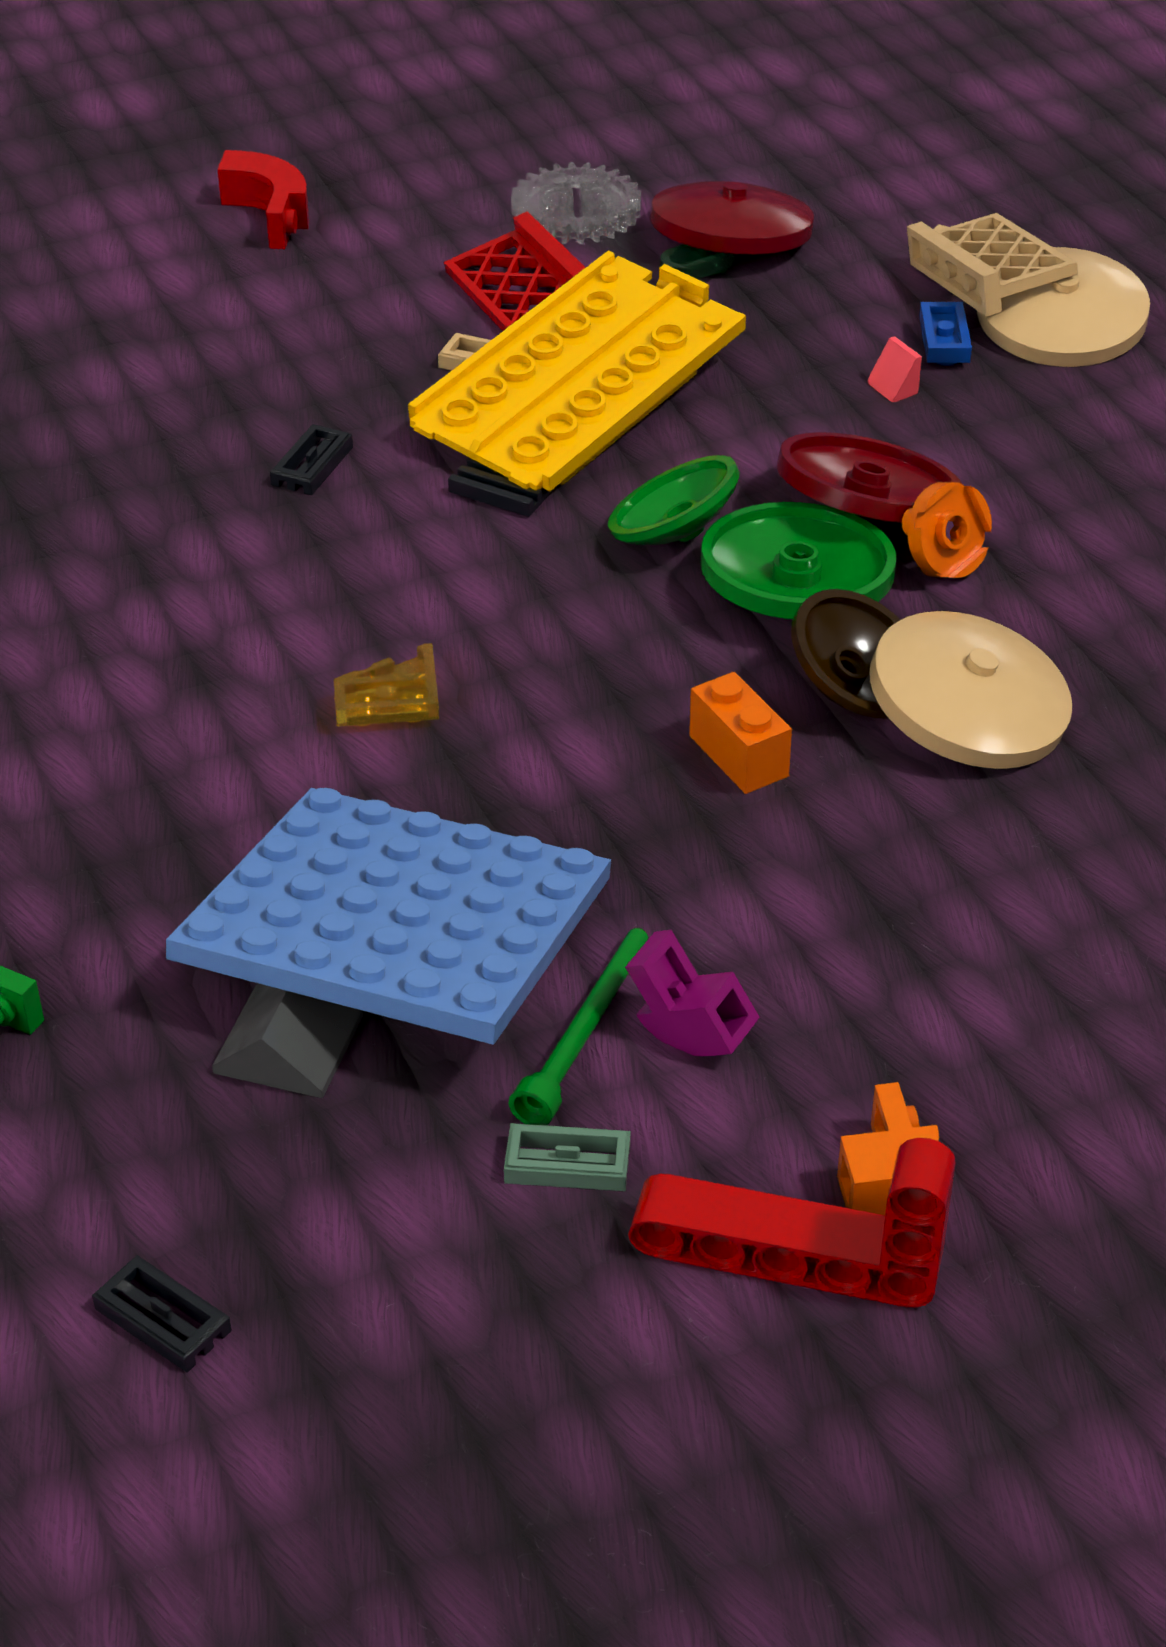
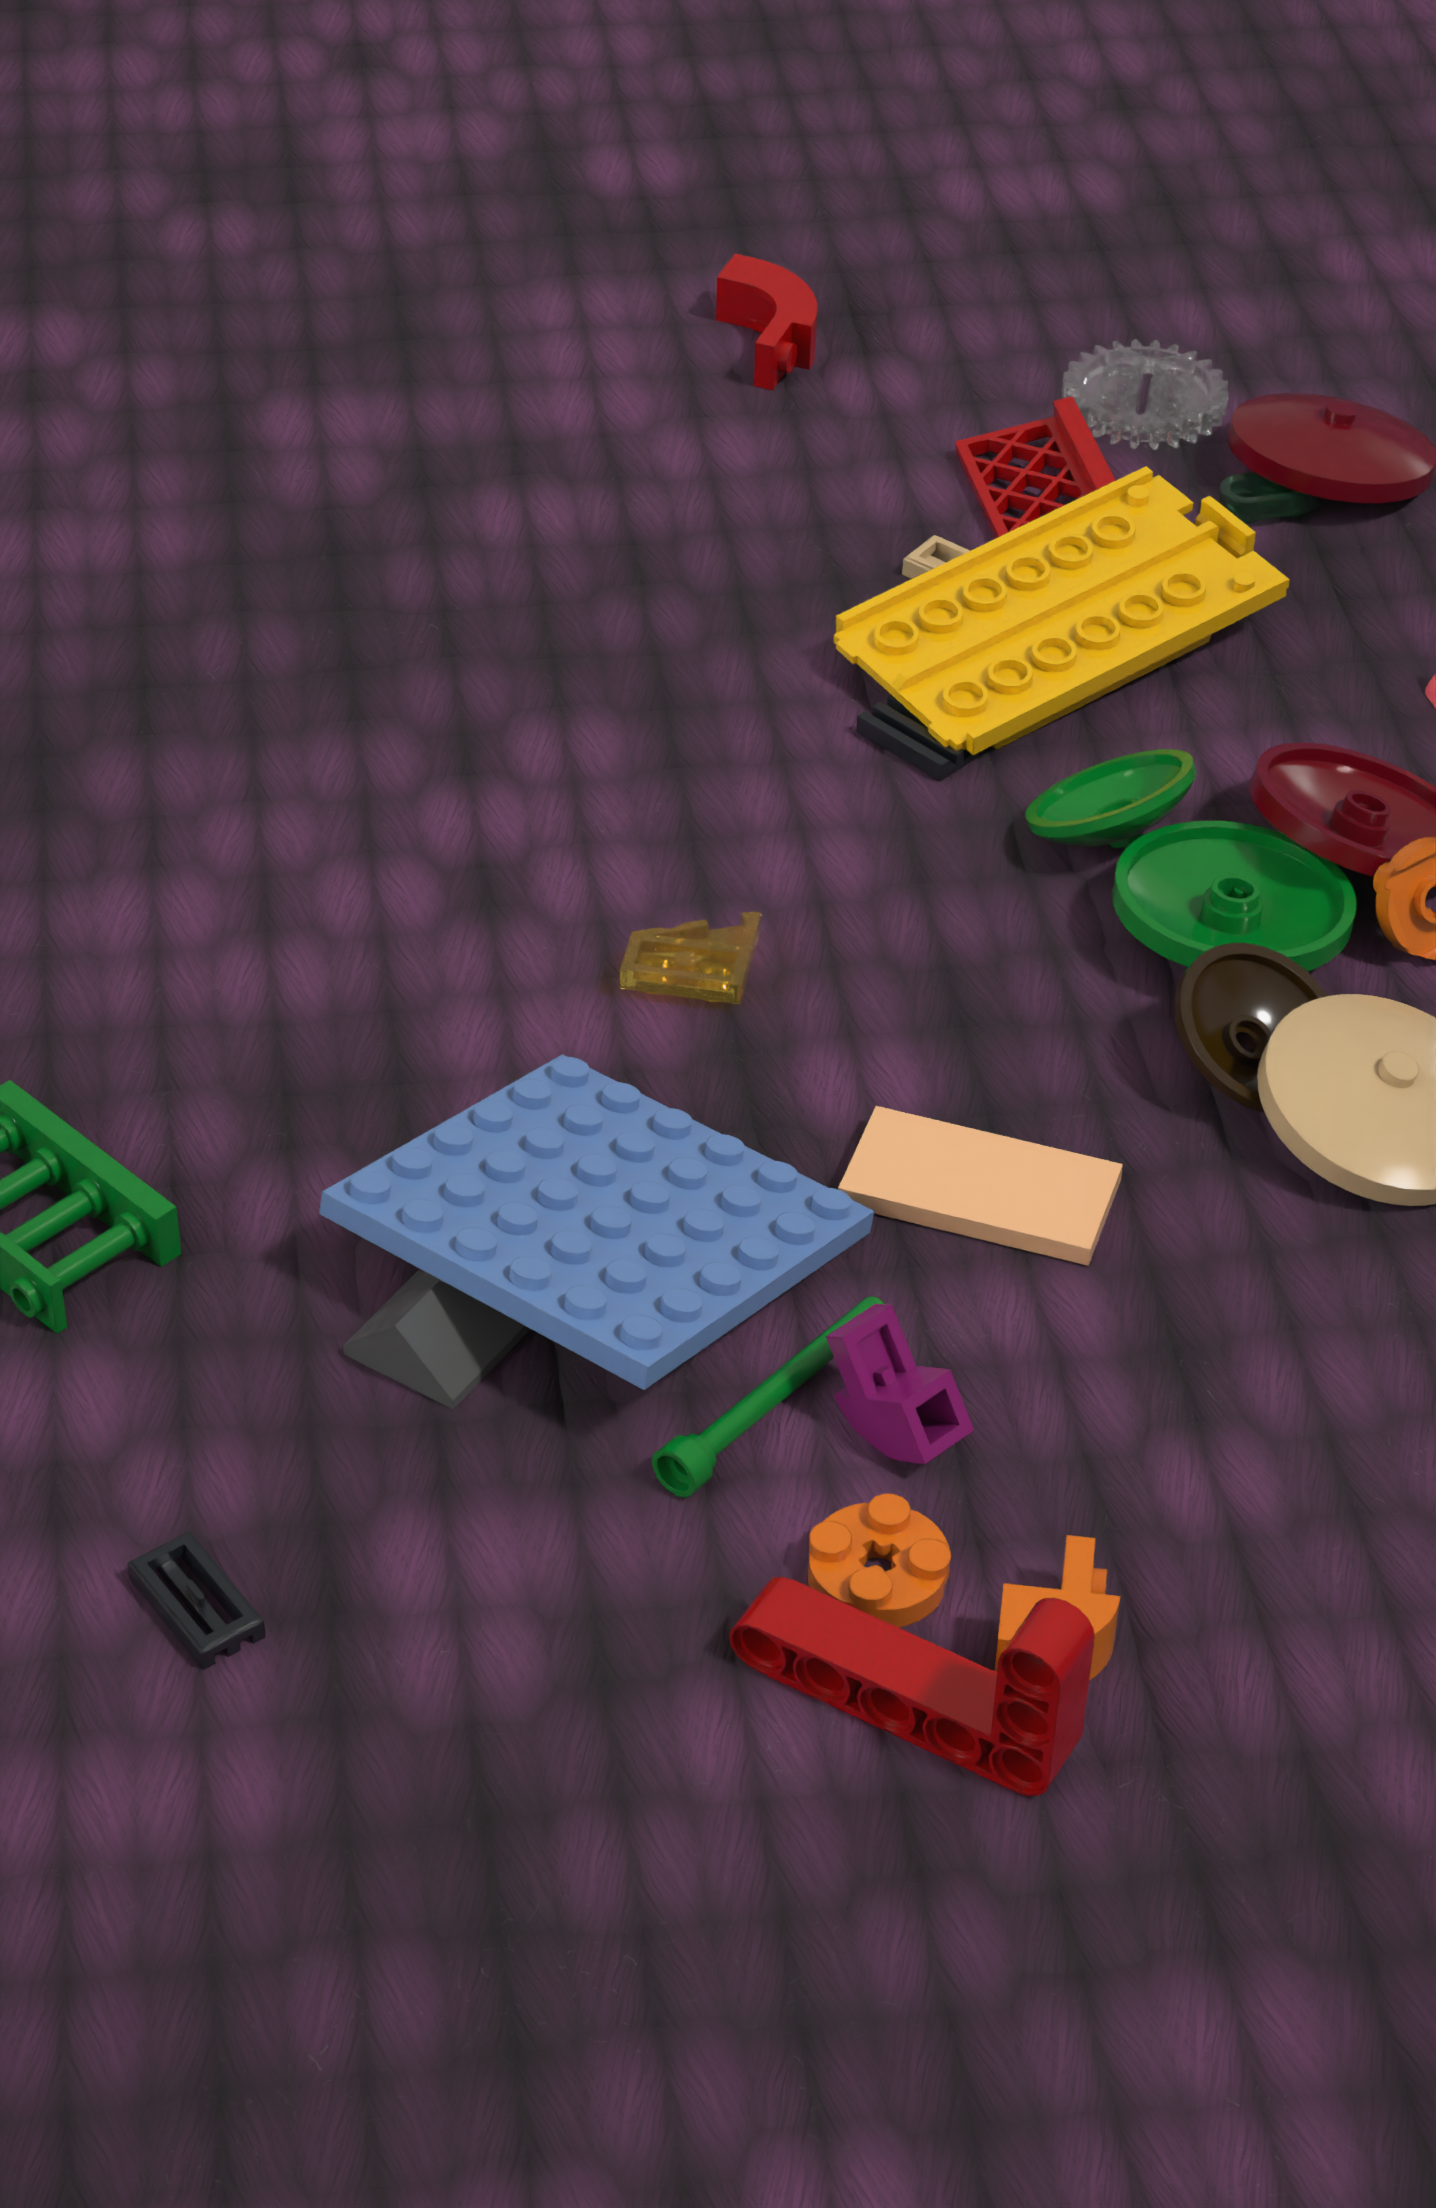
camera: 15 degrees right, 0 degrees up
black tile [270,424,353,495] -> none
sand green tile [504,1123,631,1191] -> none
orange brick [689,671,792,794] -> none
none -> orange plate [808,1494,951,1628]
none -> light nougat tile [838,1106,1123,1266]

